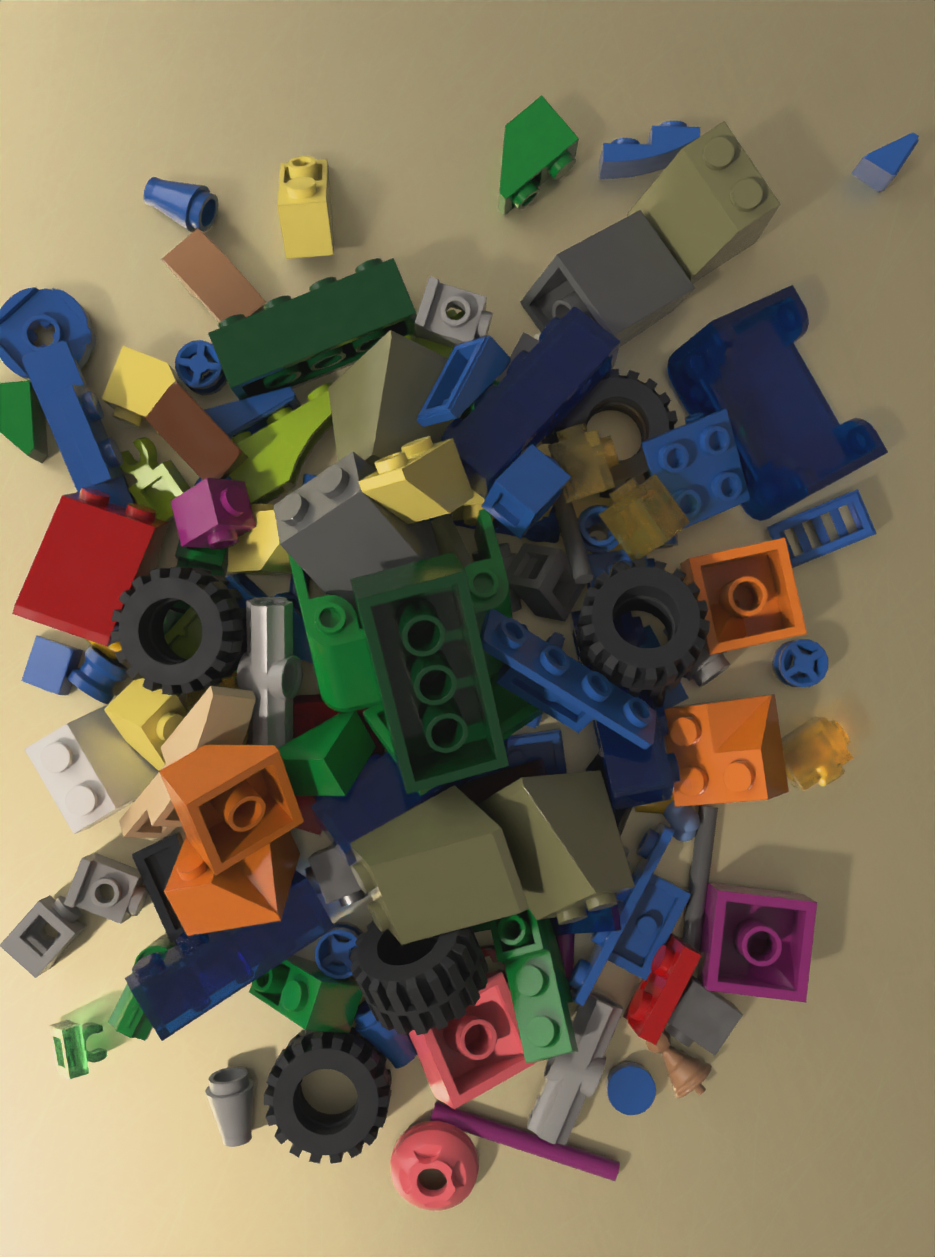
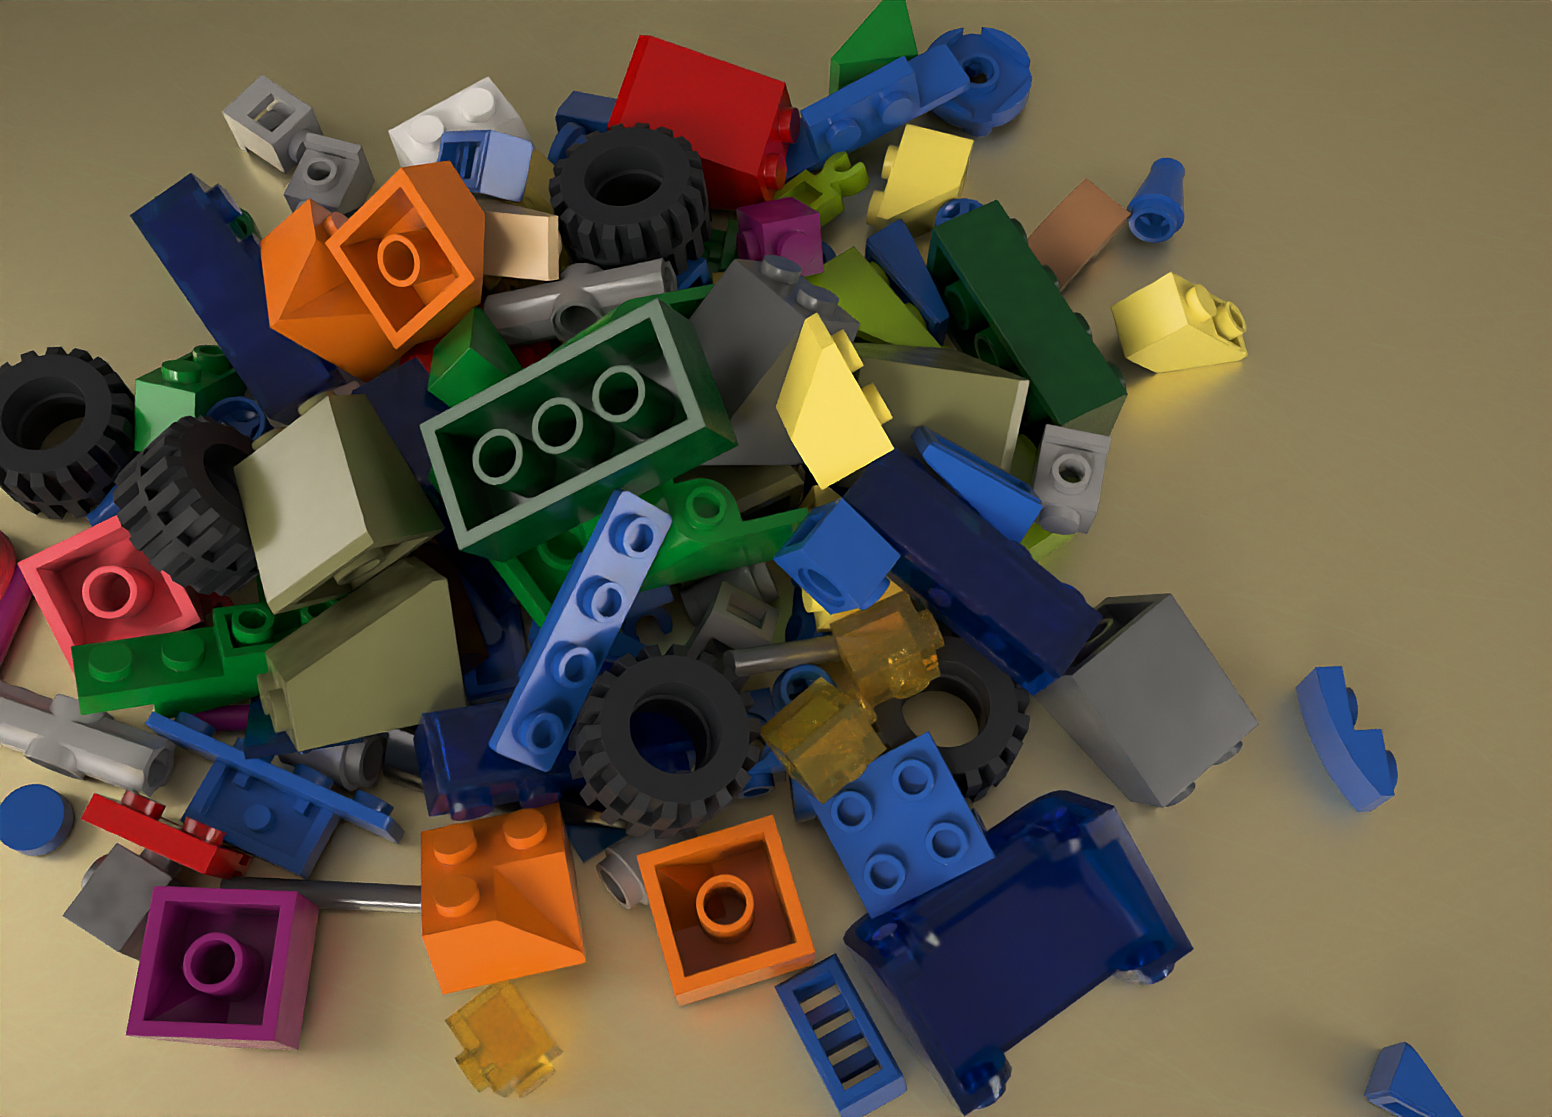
camera: 85 degrees right, 20 degrees down
clear green tile [49,1020,108,1079] -> none
reddish brown slope [145,381,248,480] -> none
light grey cone [205,1067,254,1147] -> none
green slope [498,95,579,215] -> none
olive slope [627,121,781,284] -> none
medium blue arm [634,788,700,842] -> none
medium nougat piece [646,1028,712,1098] -> none
blue wheel [772,639,828,687] -> none
none -> slope [437,130,533,202]

